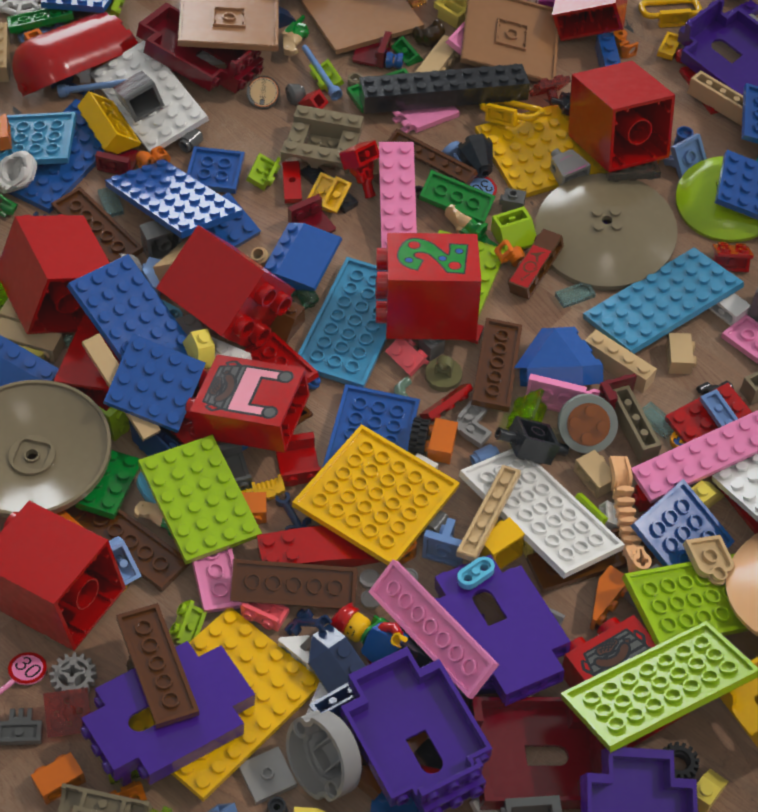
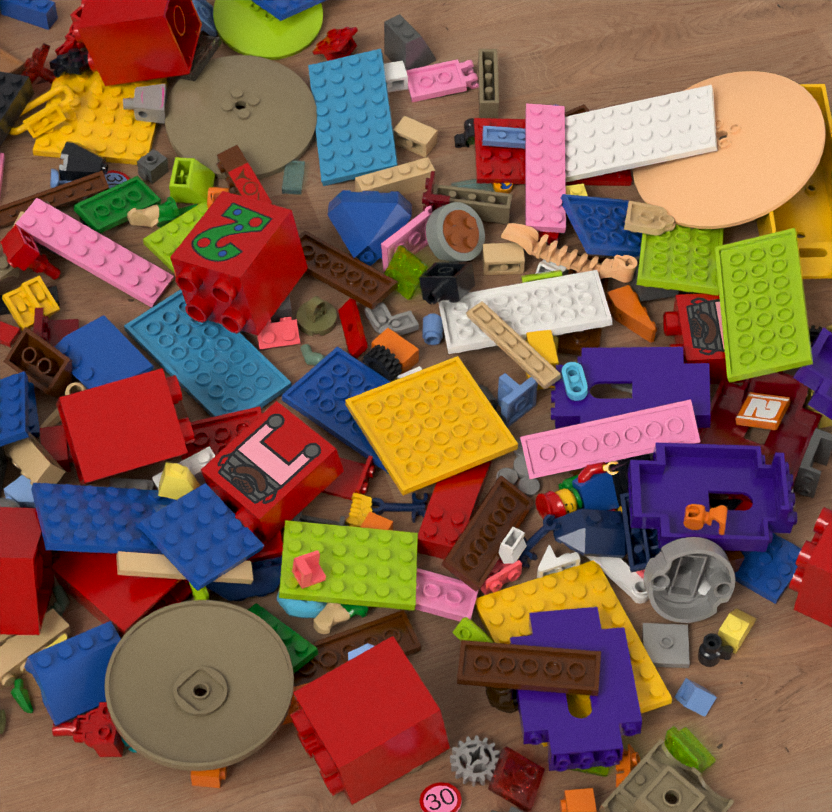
camera: 60 degrees left, 0 degrees up
none -> reddish brown slope [3,327,72,398]
none -> coral panel [292,550,326,589]
none -> white piece [498,527,527,564]
none -> orange leg [683,504,728,535]
none -> tile [735,392,791,430]

